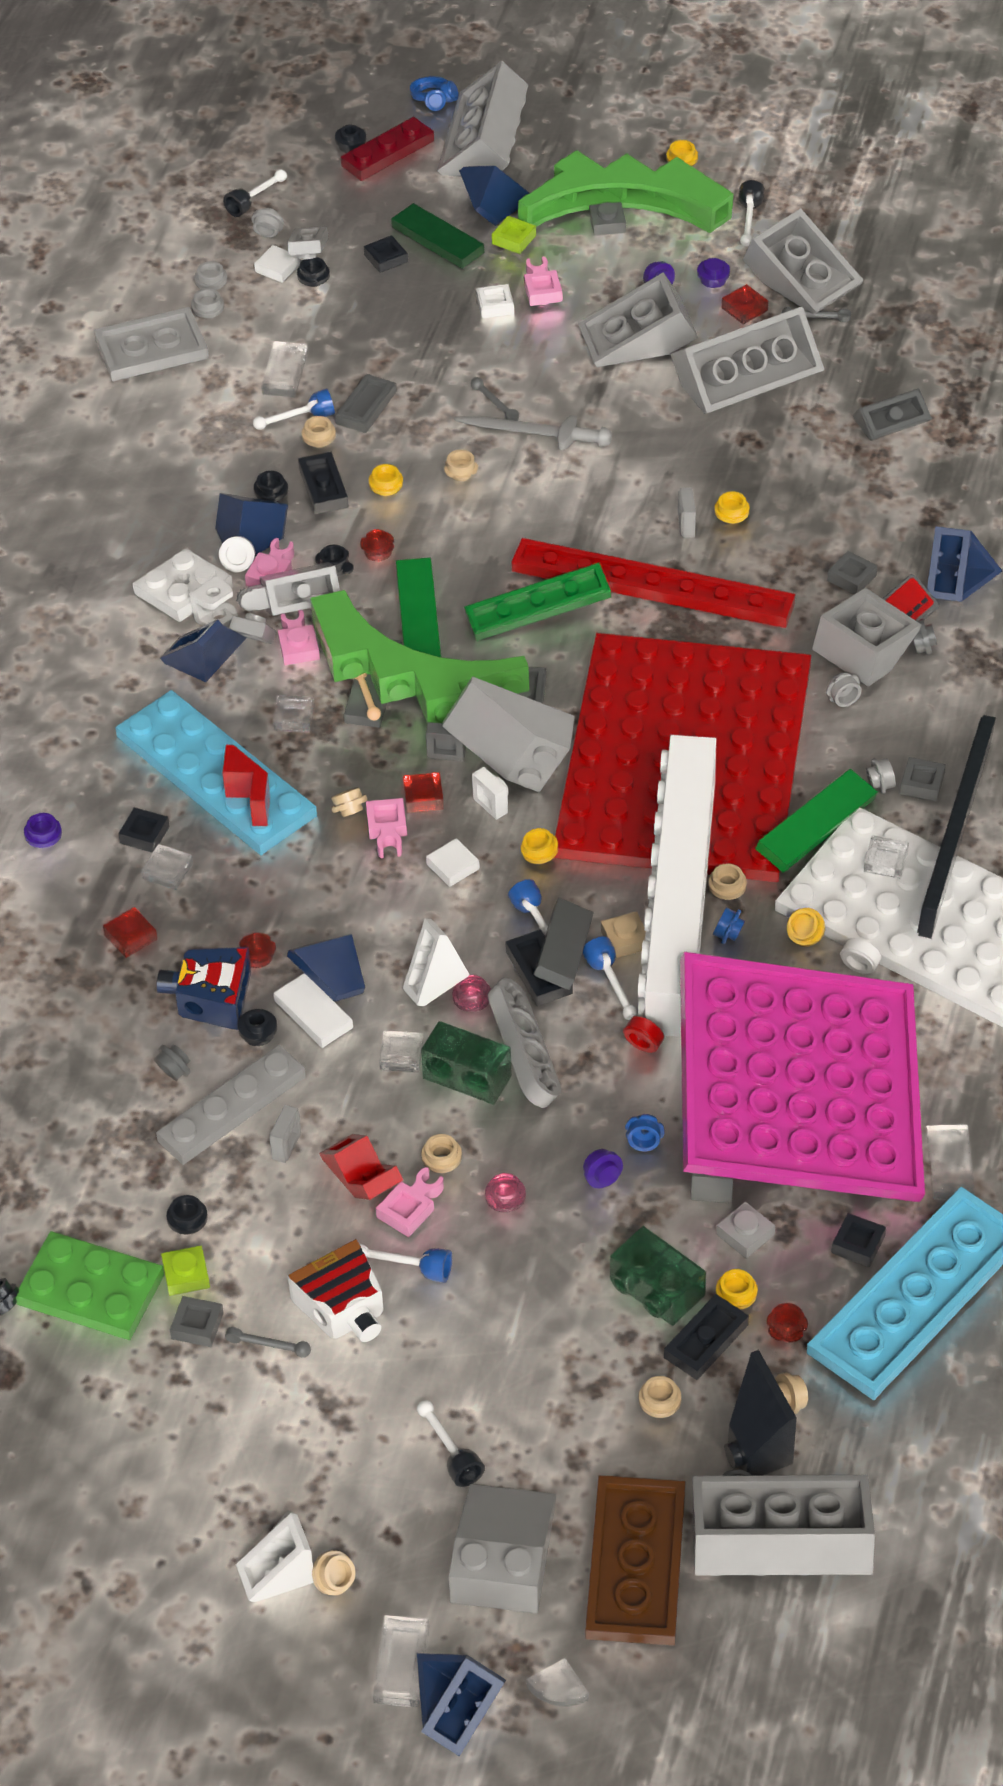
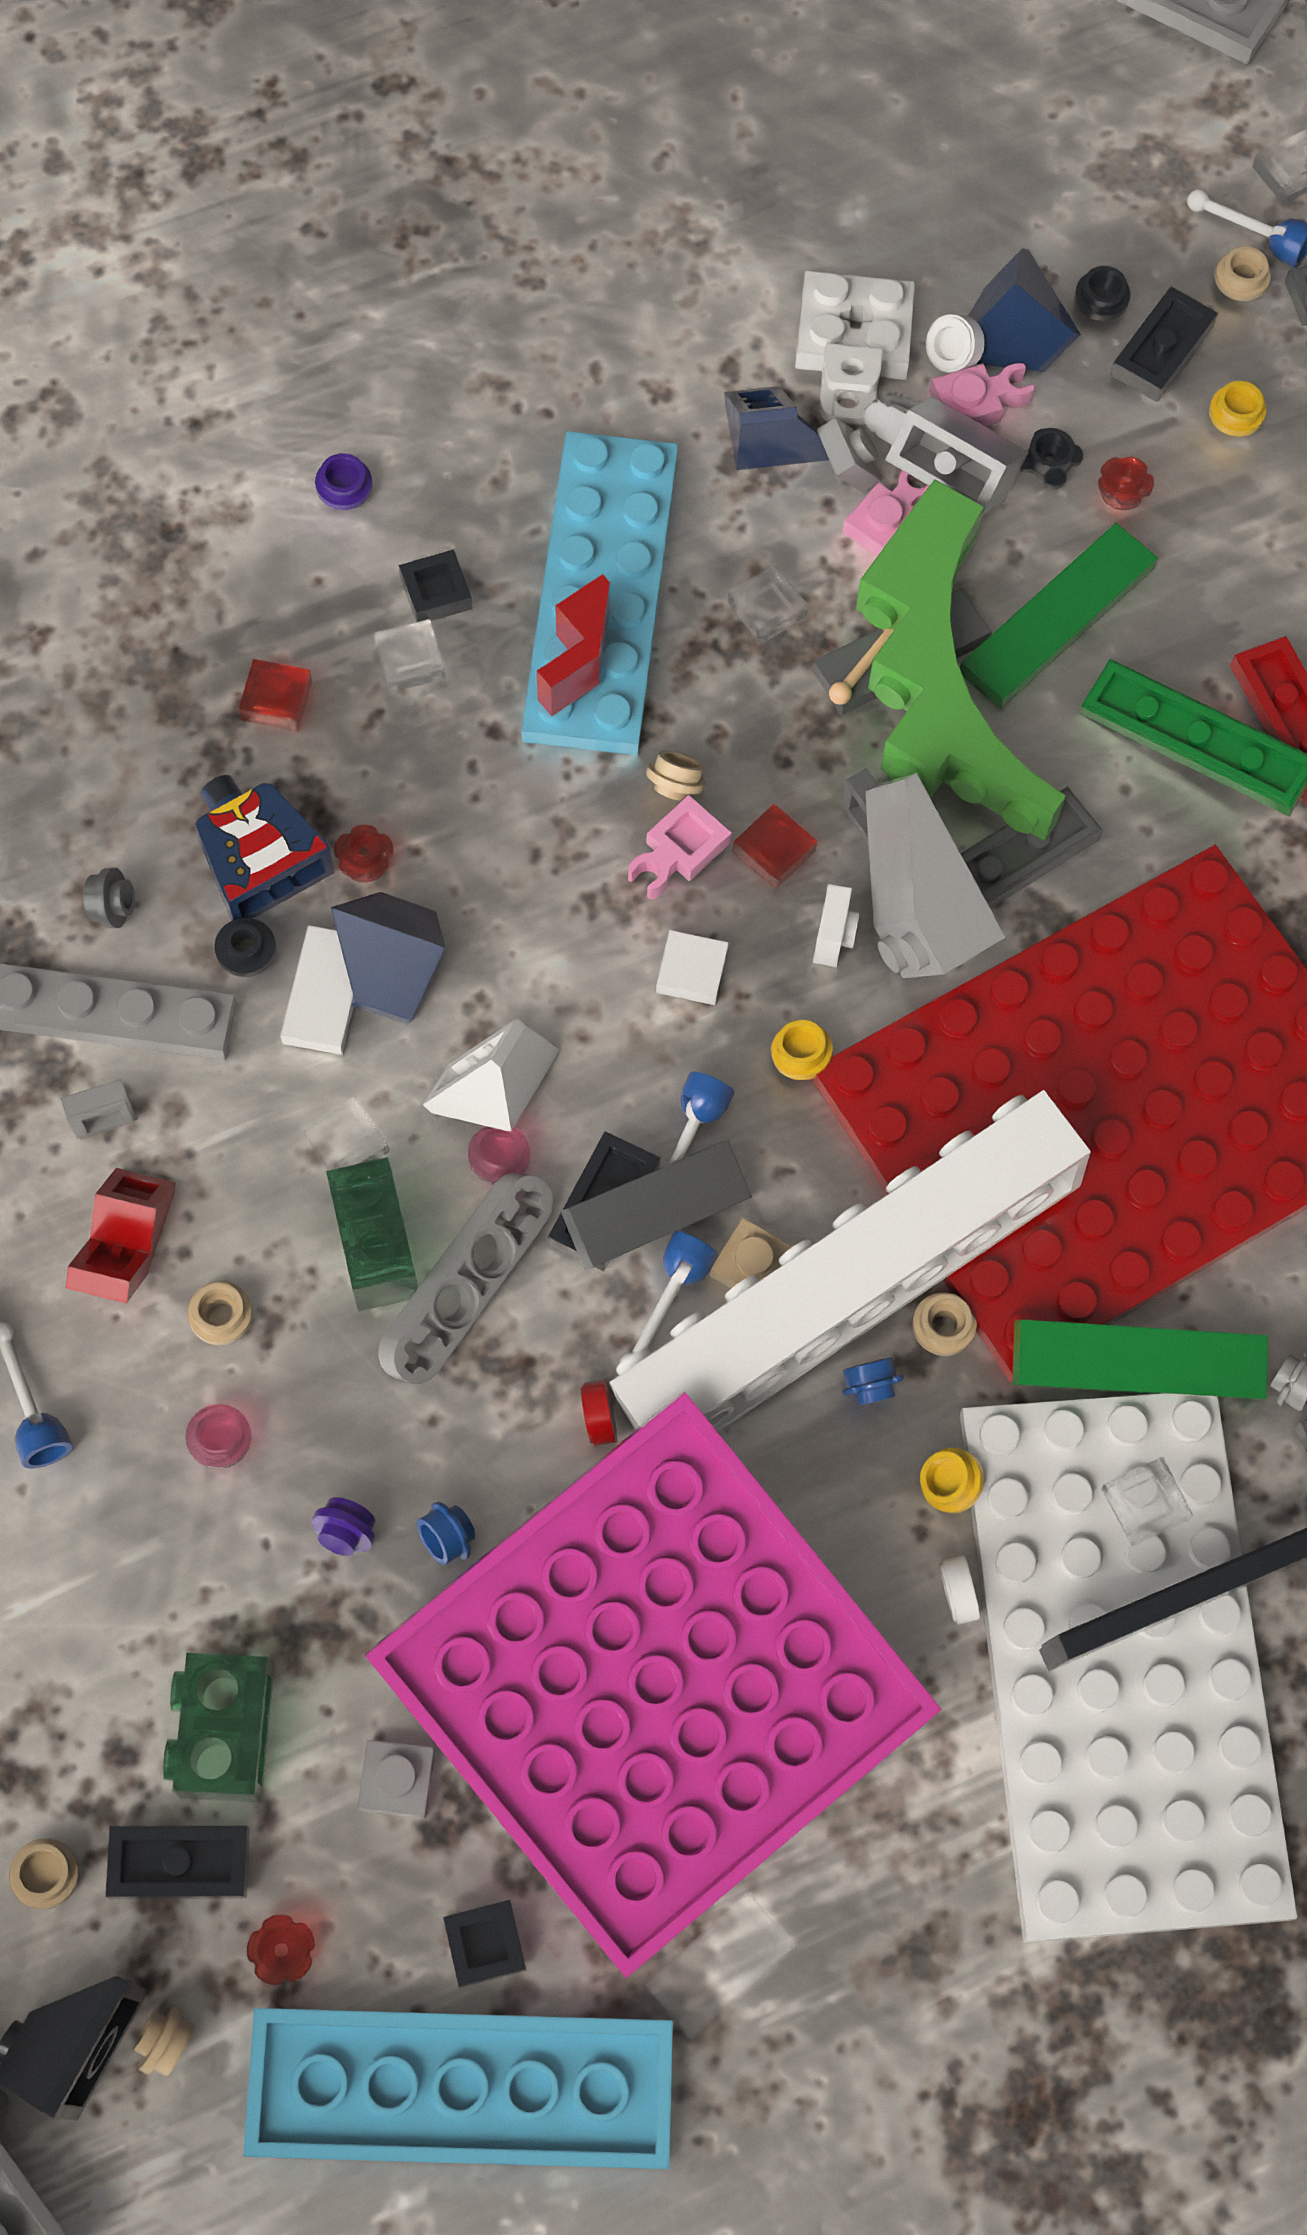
camera: 45 degrees right, 20 degrees up
bright pink plate [376,1167,444,1237] -> none
yellow plate [716,1269,758,1309] -> none

